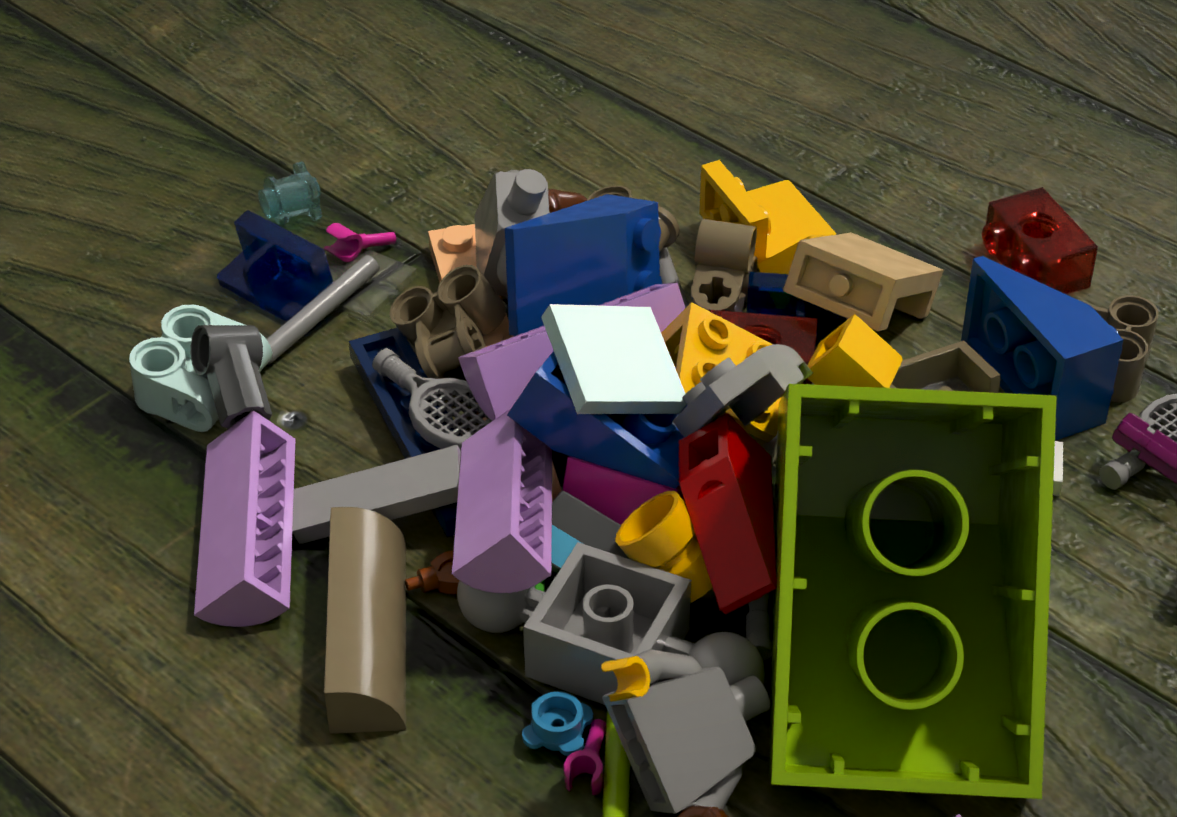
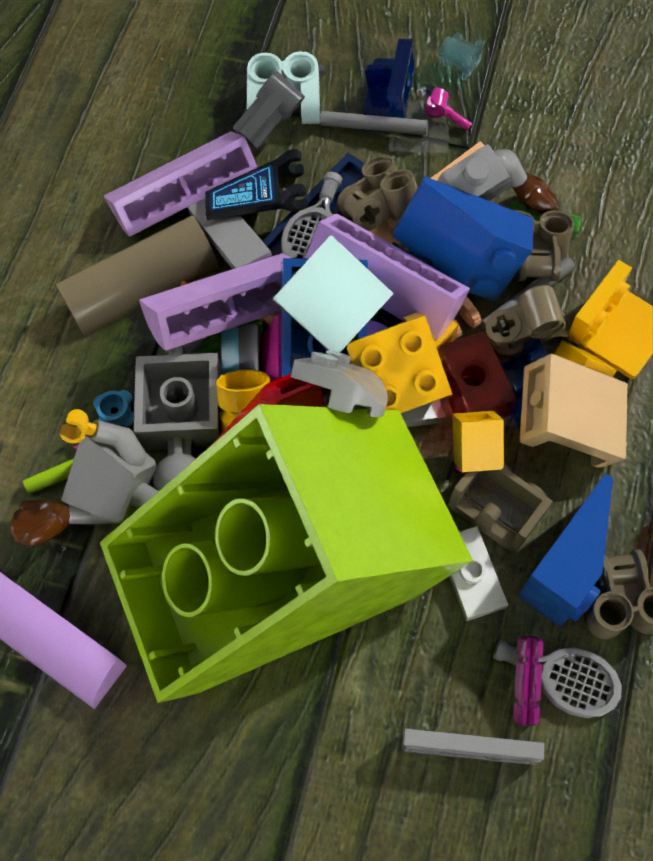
camera: 65 degrees right, 25 degrees up
none -> flag [205,149,308,220]

